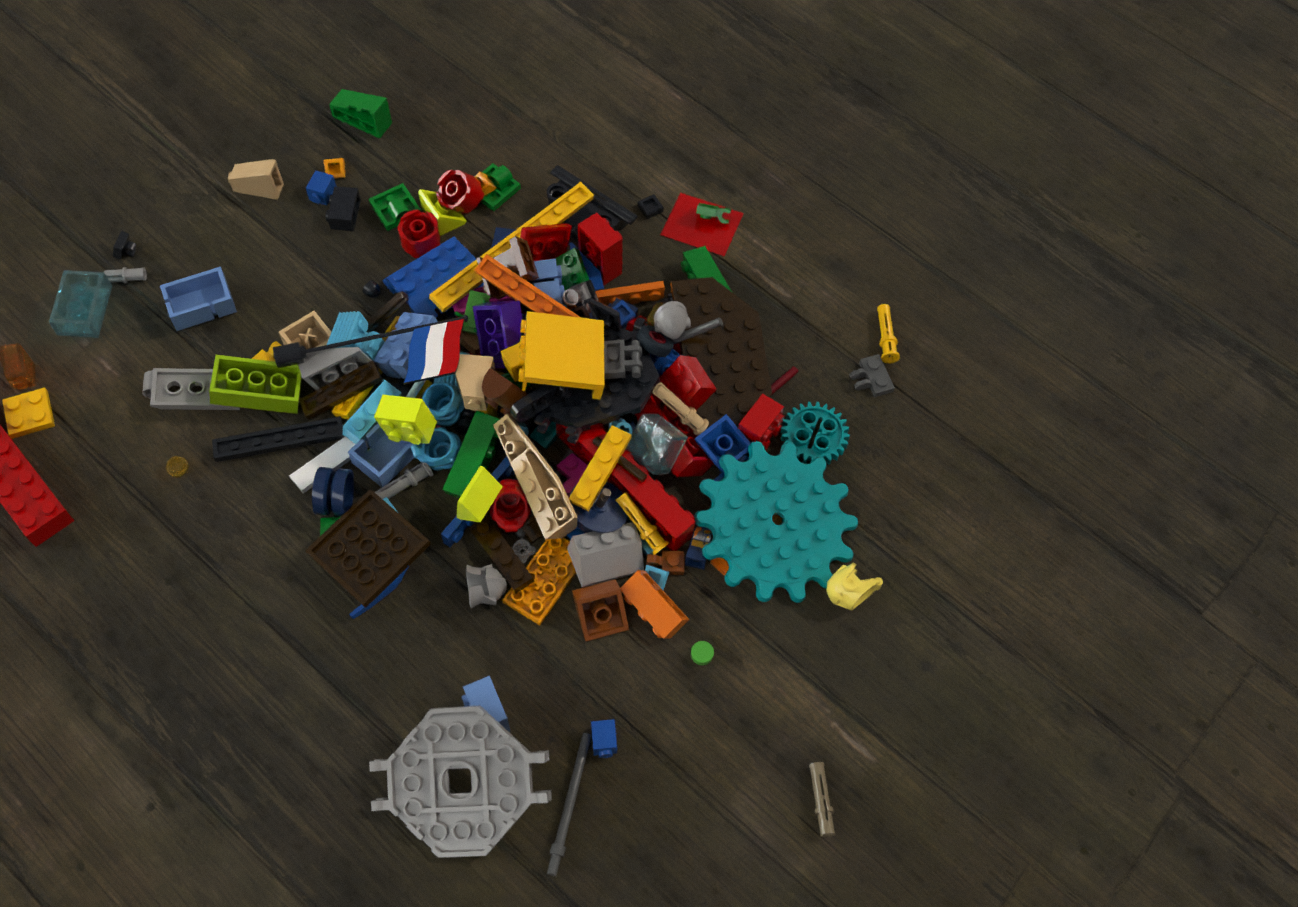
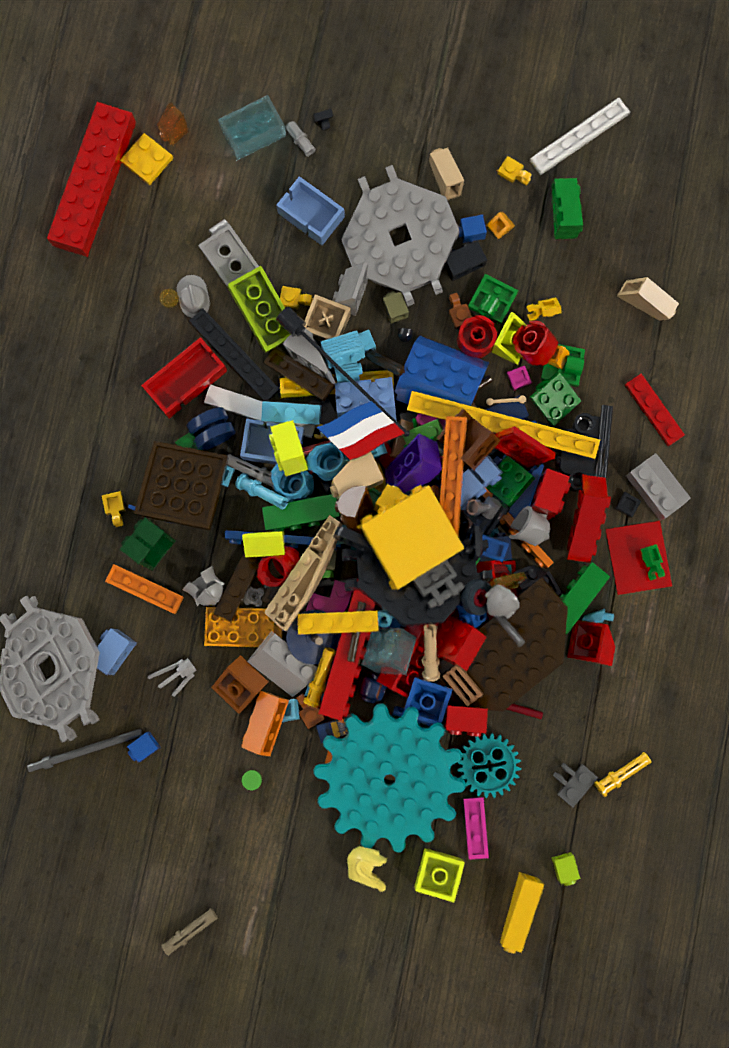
camera: 60 degrees right, 20 degrees up
none -> yellow plate [102,491,126,527]
none -> orange plate [105,564,184,614]
none -> dark green piece [120,518,176,571]
none -> red piece [141,337,227,419]
none -> light grey plant [148,658,196,697]
none -> light grey piece [177,275,210,318]
none -> medium azure pin [235,473,288,509]
none -> light grey slope [332,262,368,316]
none -> light grey plate [342,165,460,306]
none -> dark blue head [359,673,387,703]
none -> olive brick [383,292,409,324]
none -> neon yellow brick [414,848,465,902]
none -> medium nougat tile [443,666,483,707]
none -> dark orange plate [449,292,472,329]
none -> dark pink plate [463,797,489,860]
none -> tan hinge [486,396,526,405]
none -> yellow plate [497,156,532,185]
none -> yellow slope [500,872,544,954]
none -> dark pink tile [507,366,532,390]
none -> light grey helmet [509,506,550,546]
none -> yellow plate [527,298,561,321]
none -> green plate [529,372,581,426]
none -> white tile [530,98,630,175]
none -> lime brick [551,852,580,886]
none -> red wedge [567,474,611,563]
none -> red slope [567,620,615,666]
none -> medium azure bar [582,609,614,623]
none -> tan slope [617,277,679,320]
none -> red plate [625,373,685,446]
none -> light grey slope [625,453,691,521]

